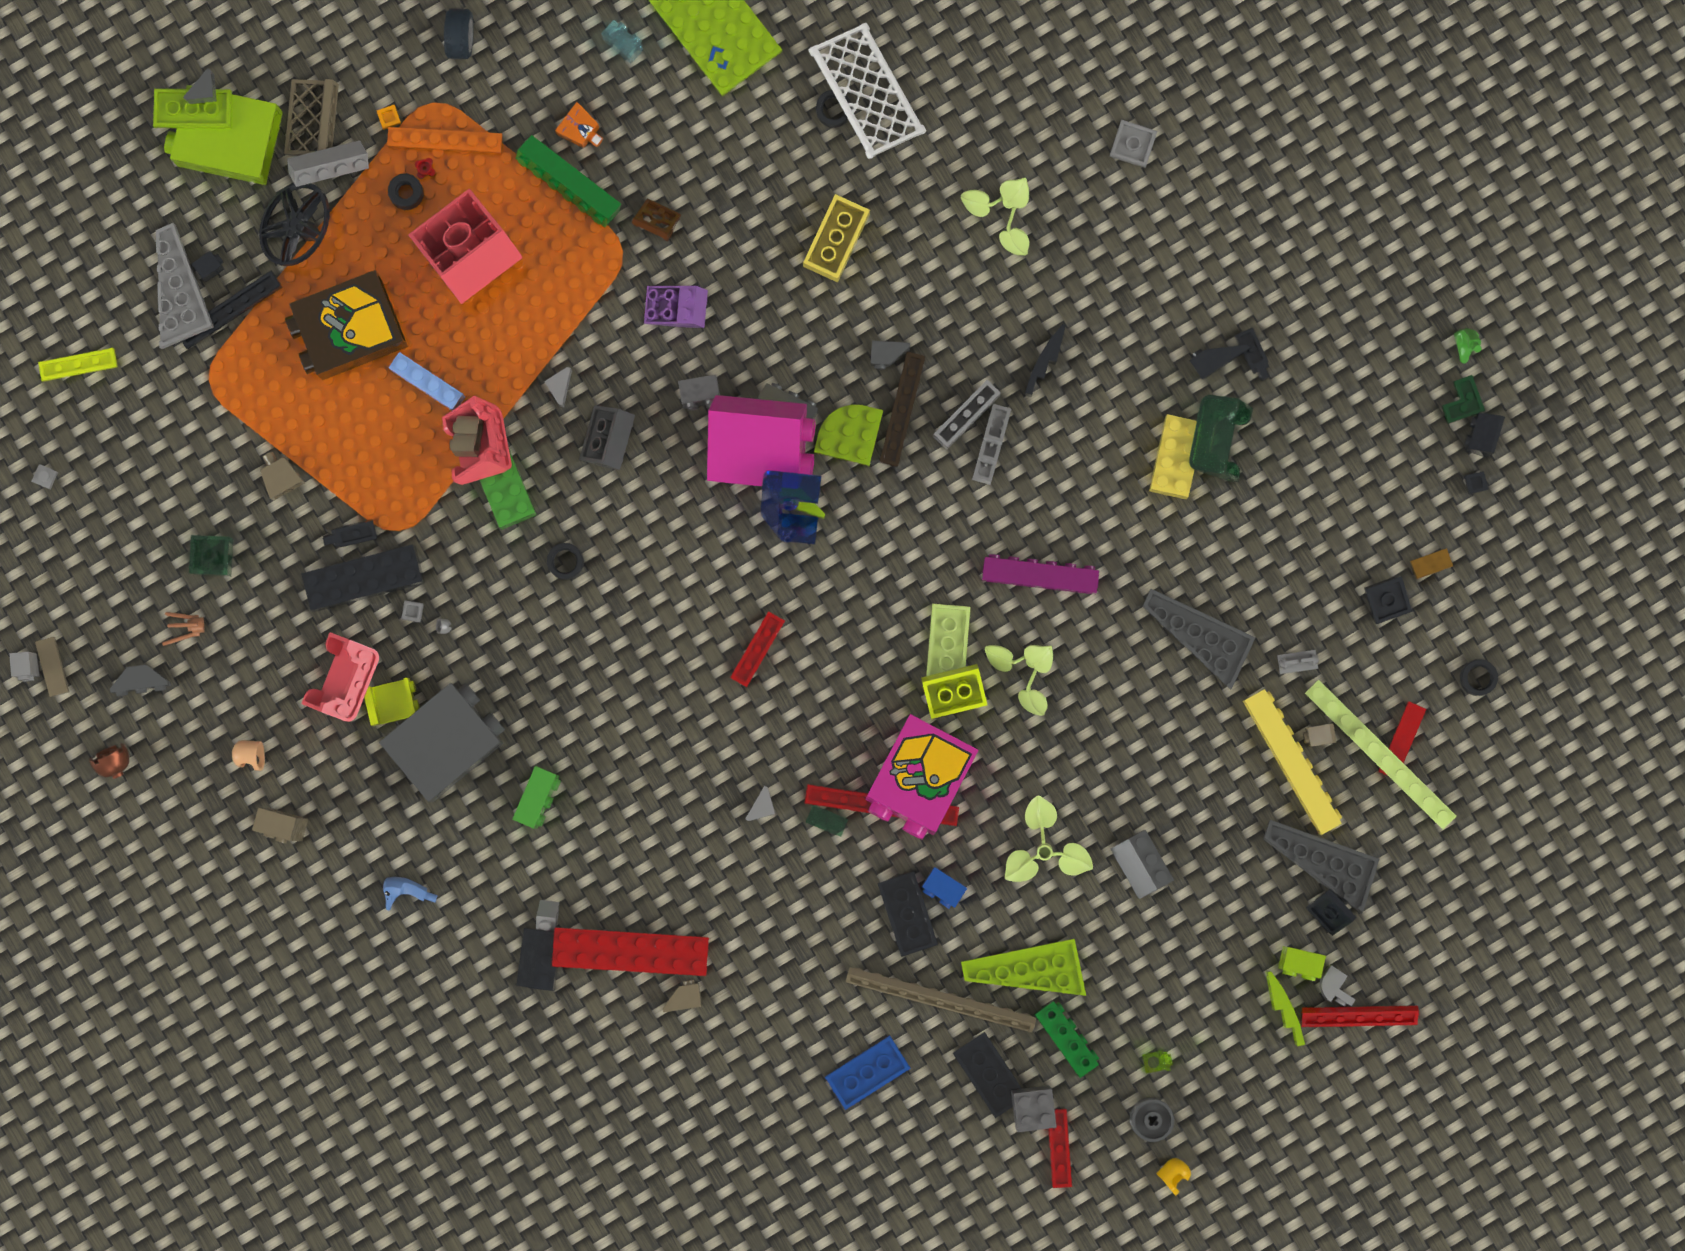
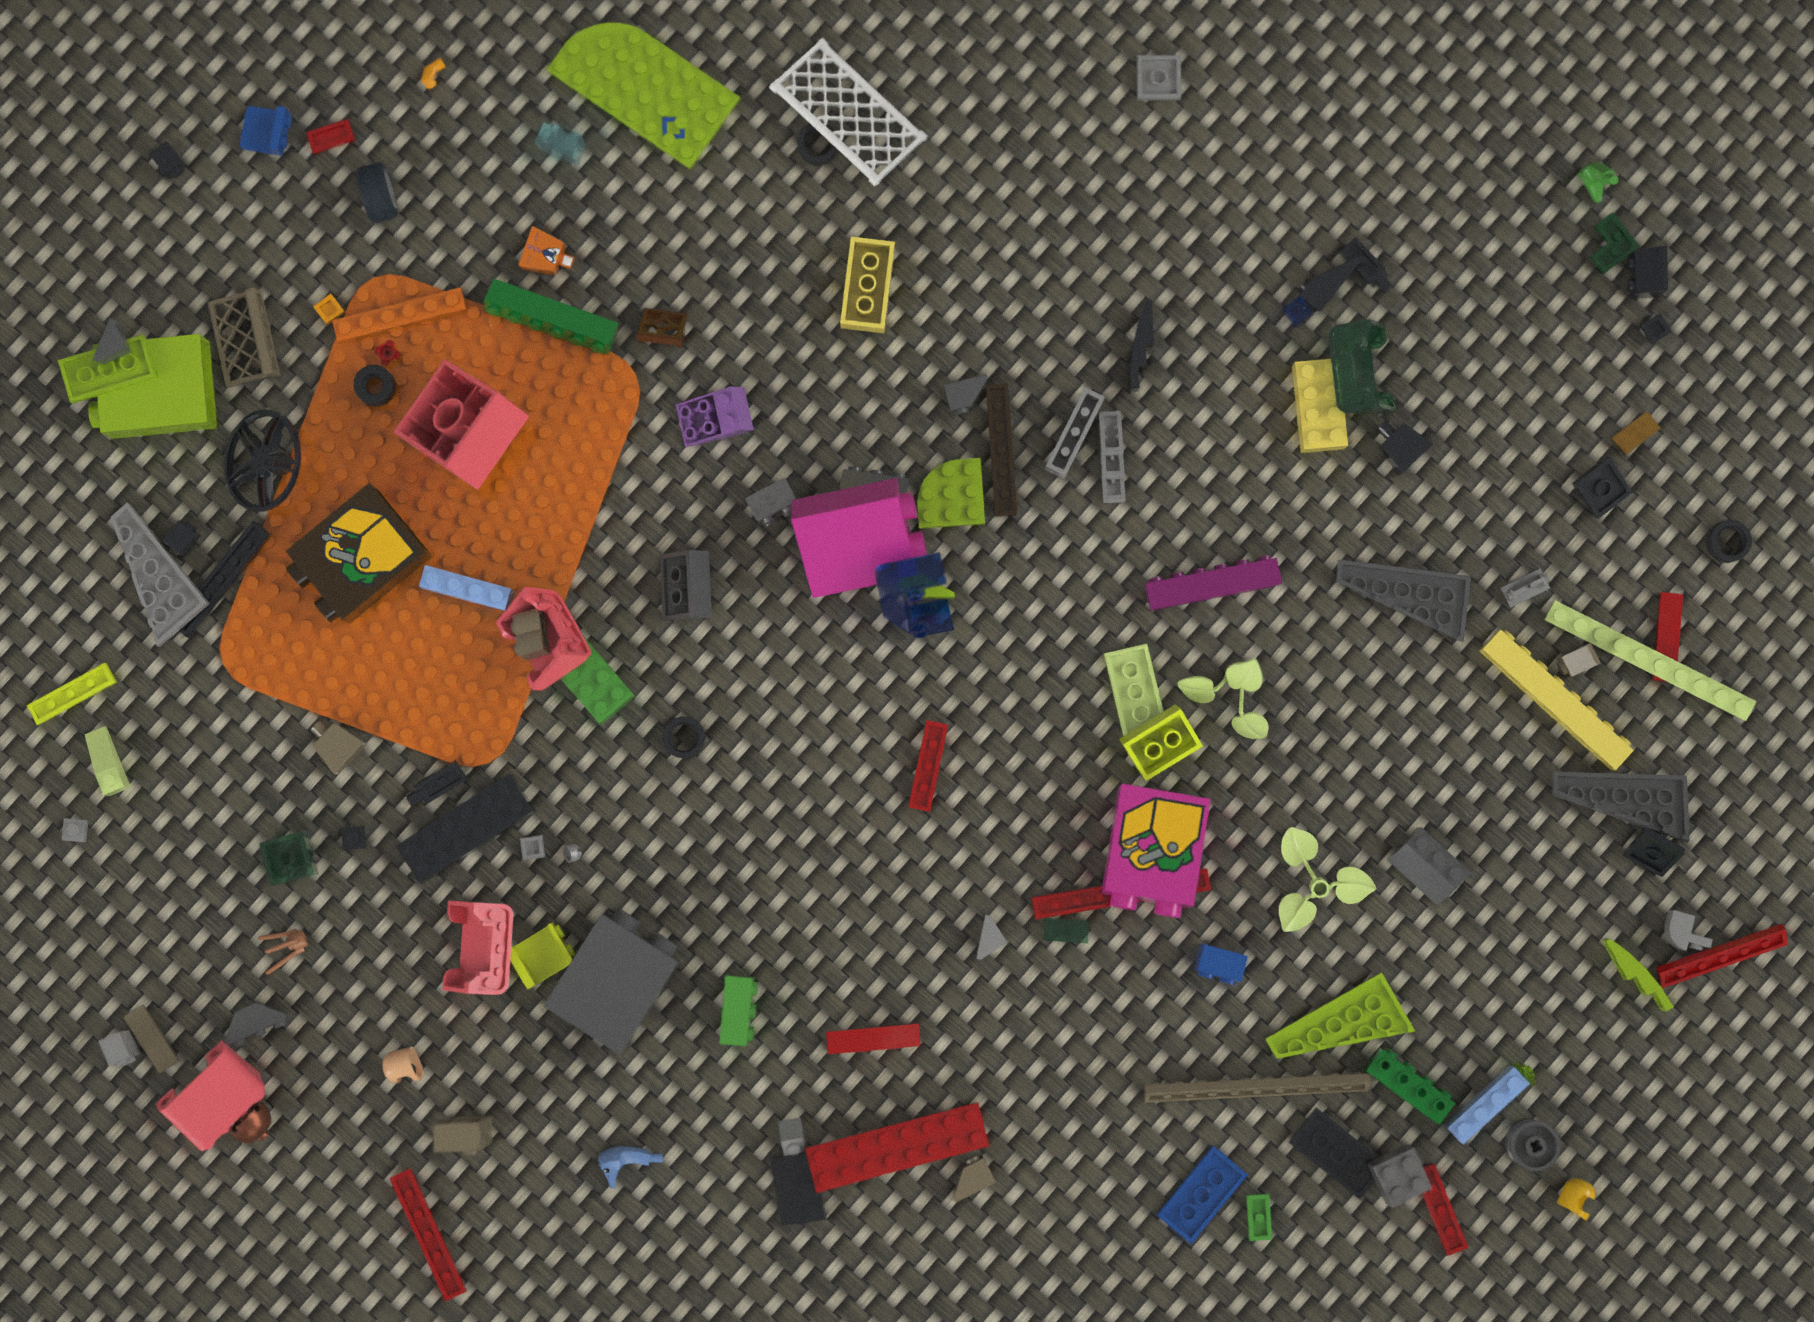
camera: 20 degrees left, 0 degrees up
light grey brick [287,140,369,187] -> none
light grey slope [544,367,572,407] -> none
black plate [877,871,938,957] -> none
yellowish green plant [961,178,1029,255] -> none
lime brick [1278,946,1326,981] -> none
none -> yellowish green slope [85,726,131,796]
none -> coral windscreen [156,1040,265,1151]
none -> black plate [341,826,366,850]
none -> red plate [389,1168,467,1302]
none -> red slope [826,1023,920,1054]
none -> bright green plate [1246,1193,1272,1241]
none -> clear blue plate [1282,296,1313,327]
none -> black torso [1377,421,1433,476]
none -> light blue brick [1444,1065,1529,1144]

